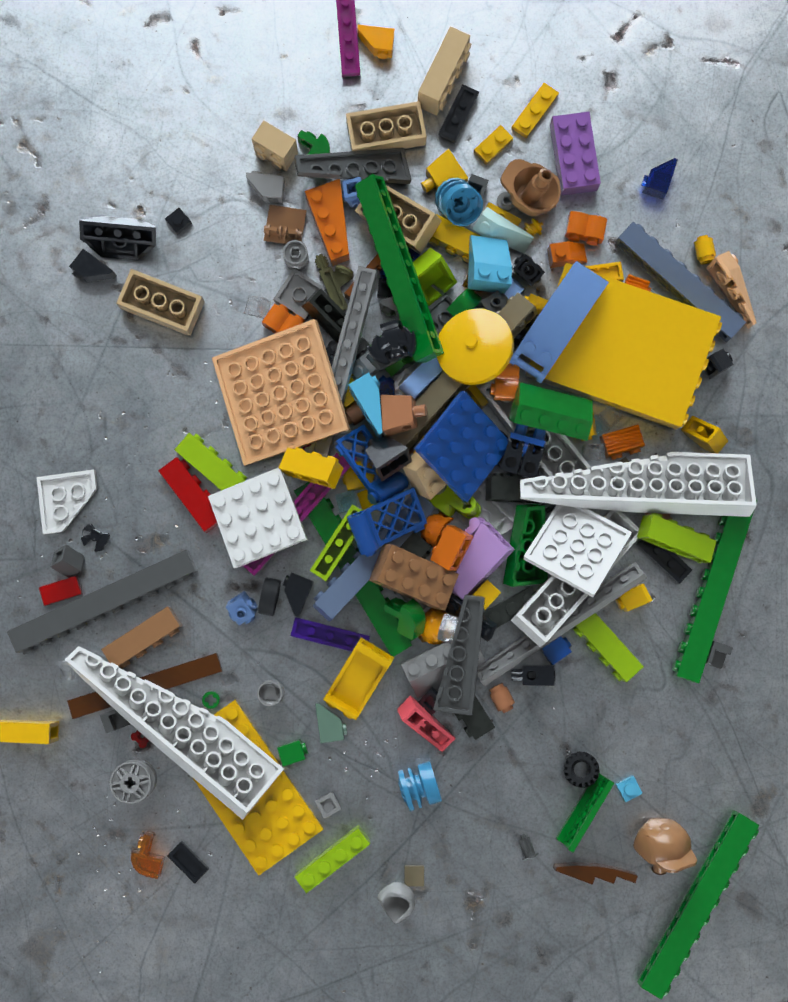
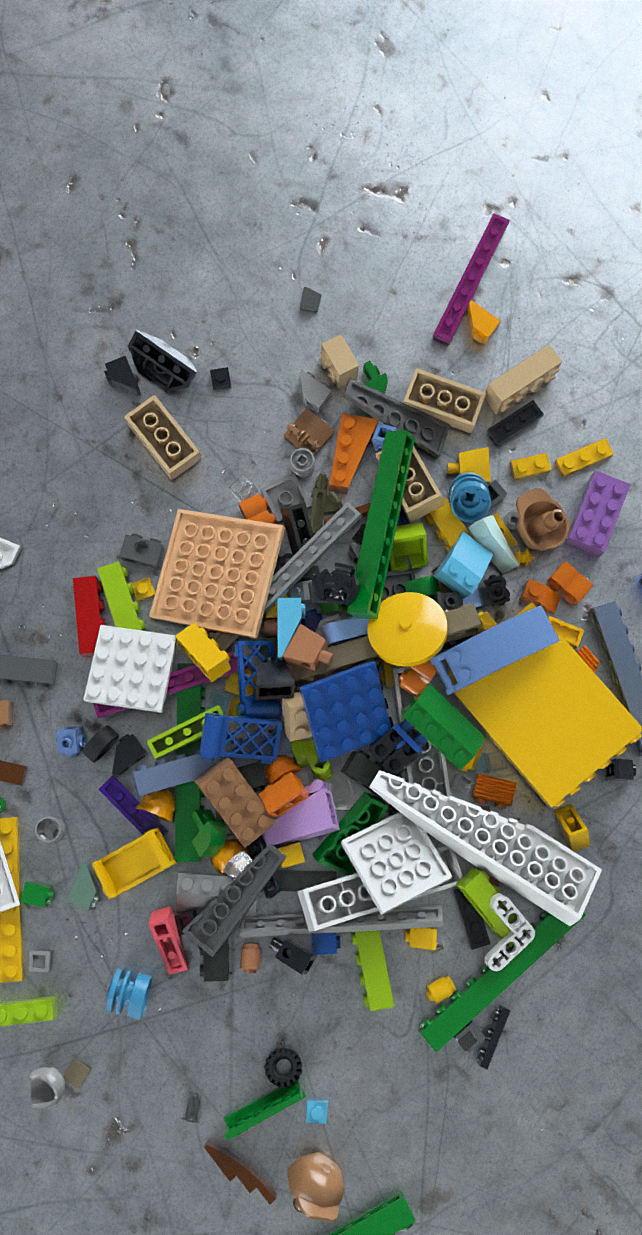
camera: 30 degrees right, 5 degrees down
none -> dark grey brick [119,533,165,570]
none -> yellow plate [131,577,155,602]
none -> light orange helmet [135,789,175,823]
none -> dark grey slope [300,287,322,312]
none -> yellow brick [425,975,457,1004]
none -> black plate [476,1005,511,1070]
none -> white beam [485,893,535,971]

